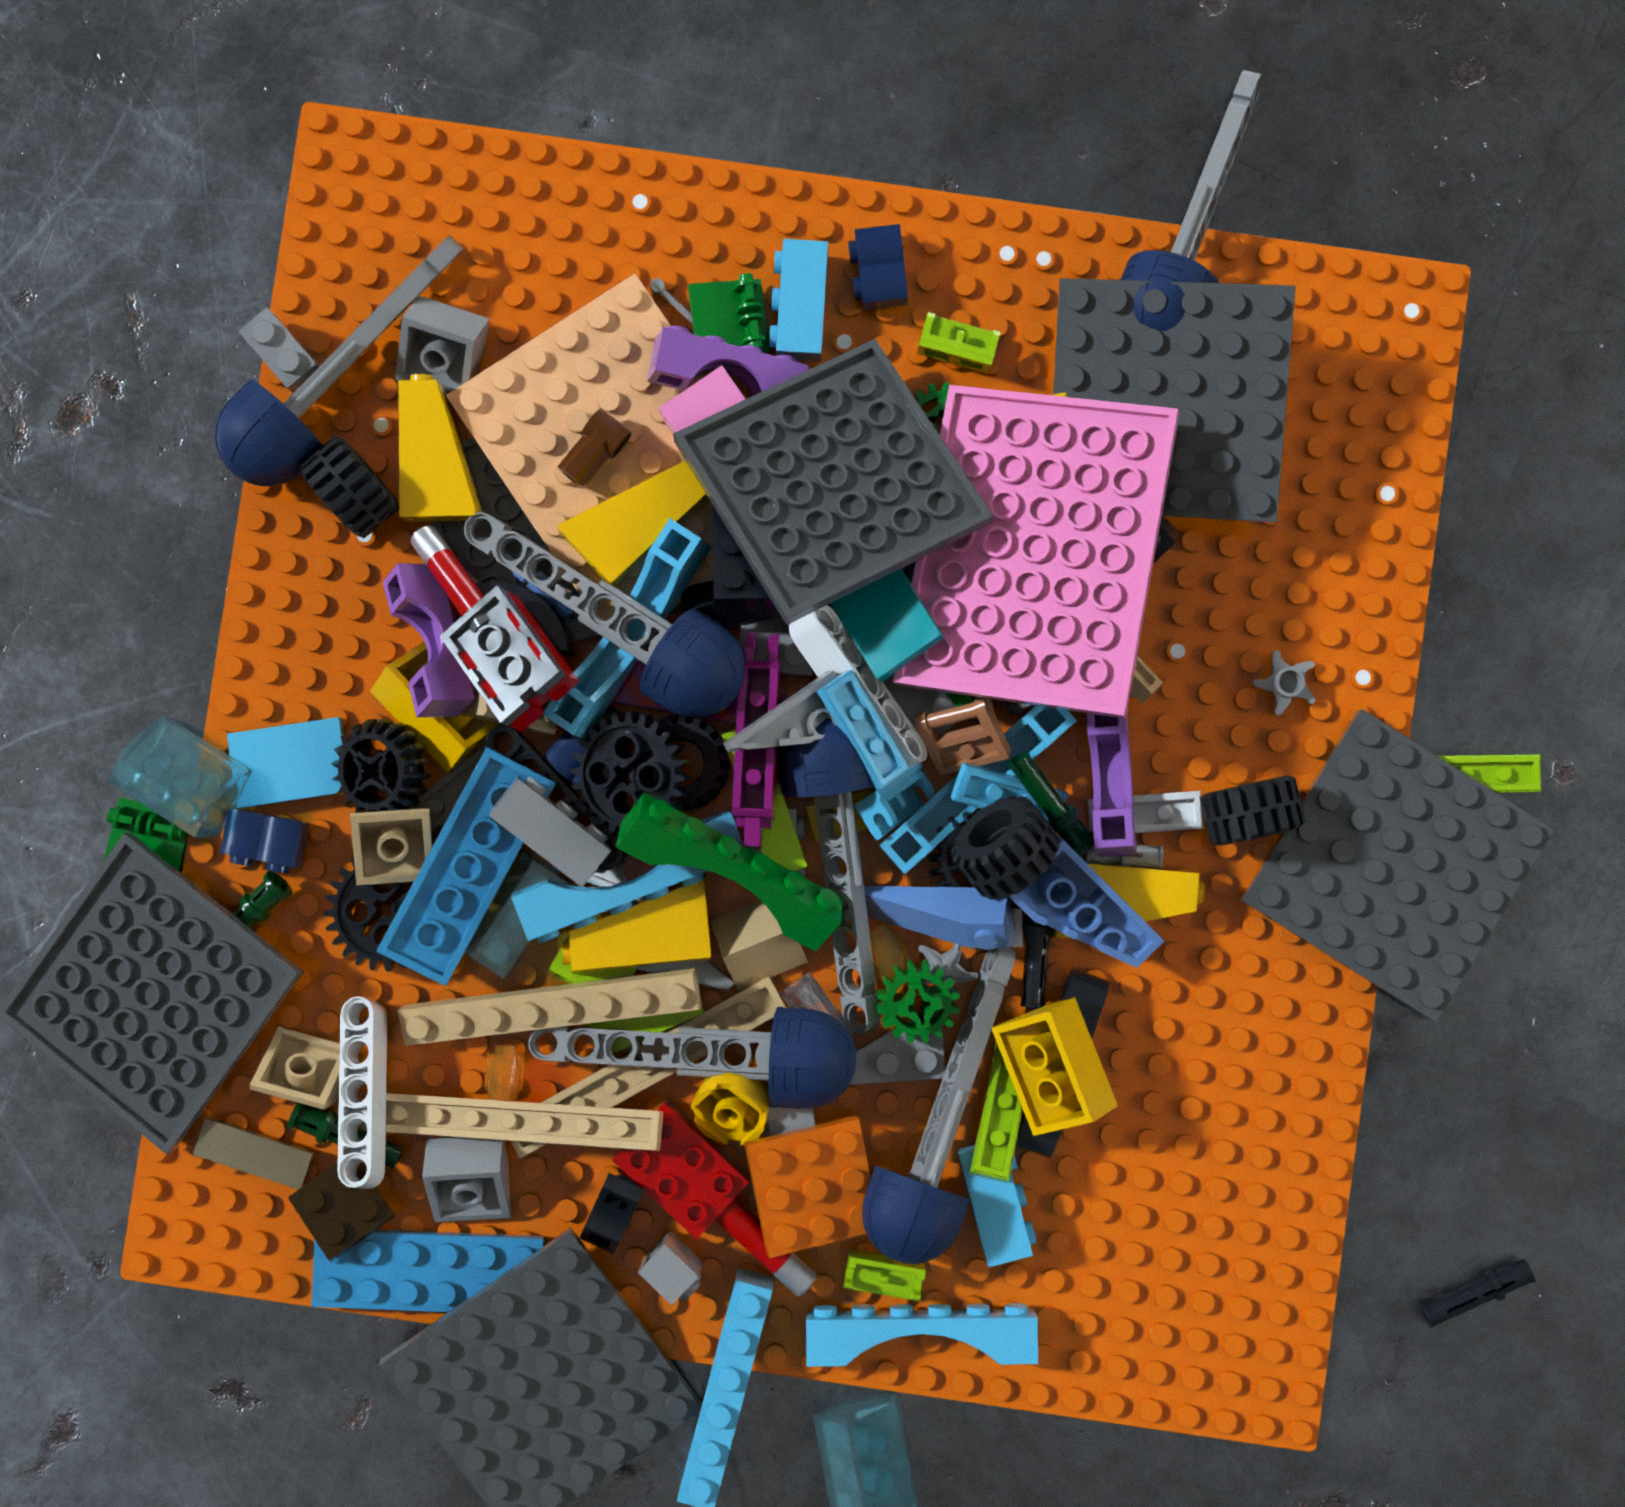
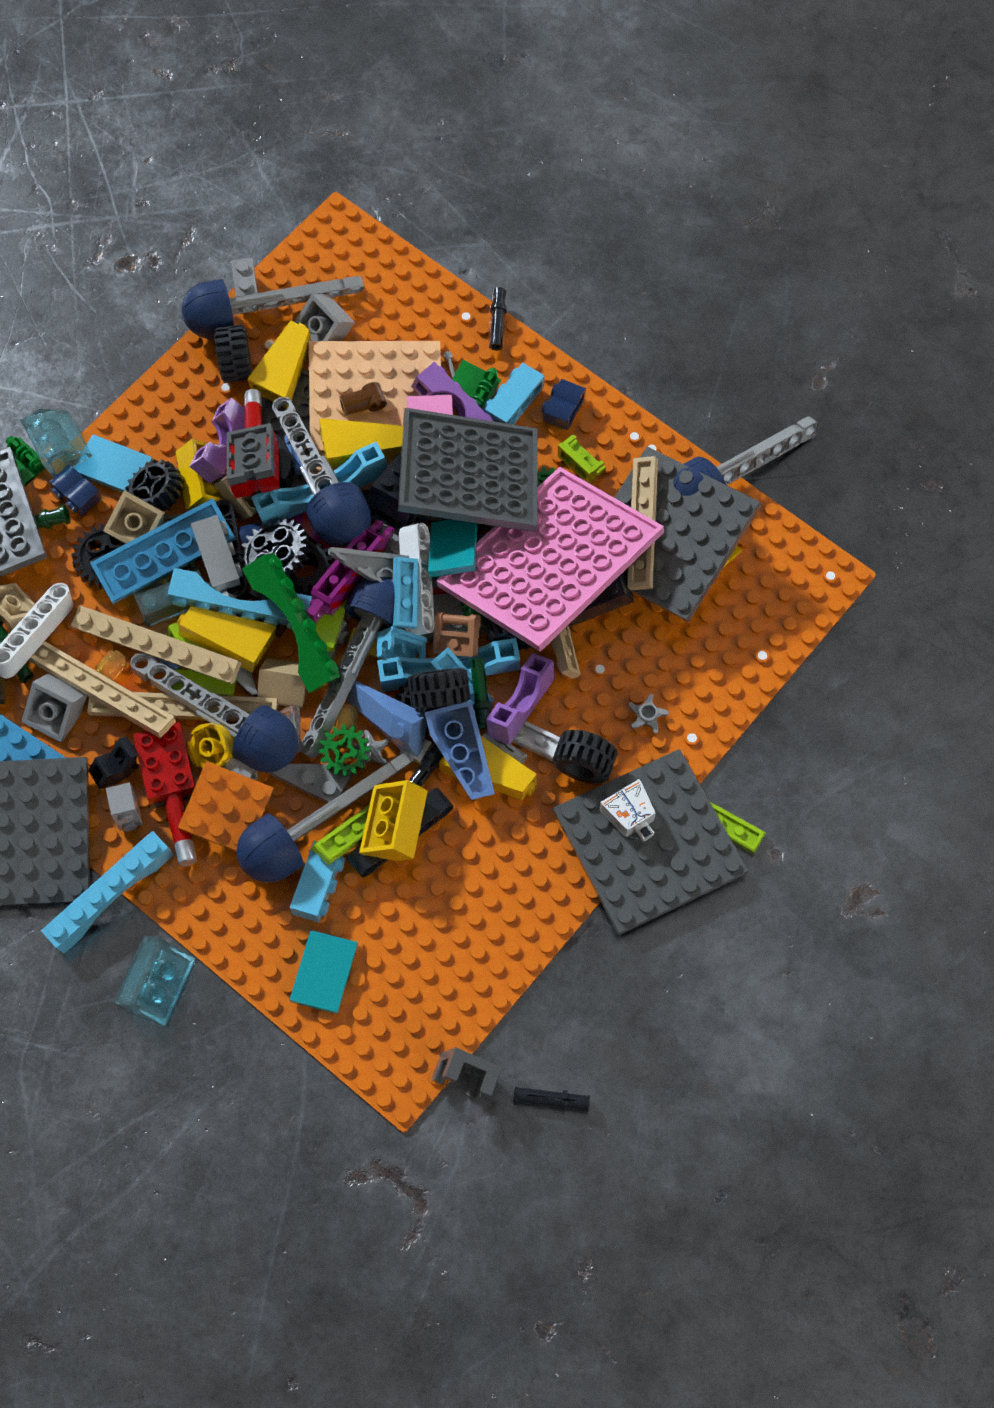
camera: 30 degrees right, 20 degrees down
medium azure arch [806,1303,1038,1367] -> none
lime hinge [843,1249,926,1302] -> none
none -> teal tile [289,930,358,1014]
none -> dark grey panel [431,1047,501,1100]
none -> black pin [489,287,507,351]
none -> white torso [600,779,655,842]
none -> tan plate [628,456,658,590]

